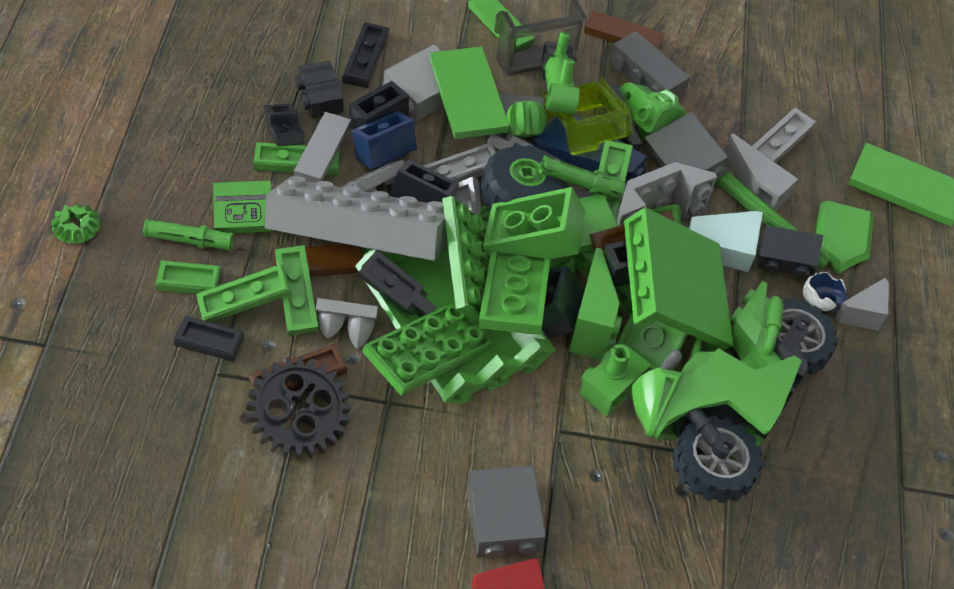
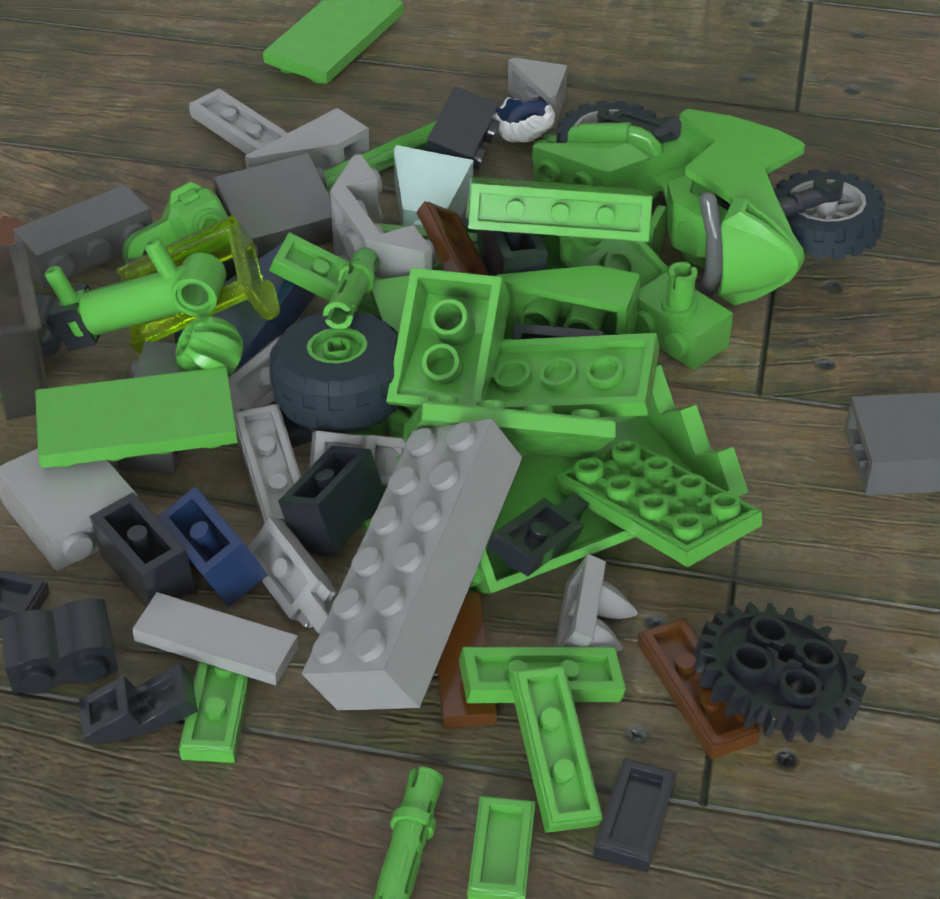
camera: 80 degrees left, 10 degrees down
bright green tile [213,181,273,233] -> none
bright green tile [815,200,874,275] -> none

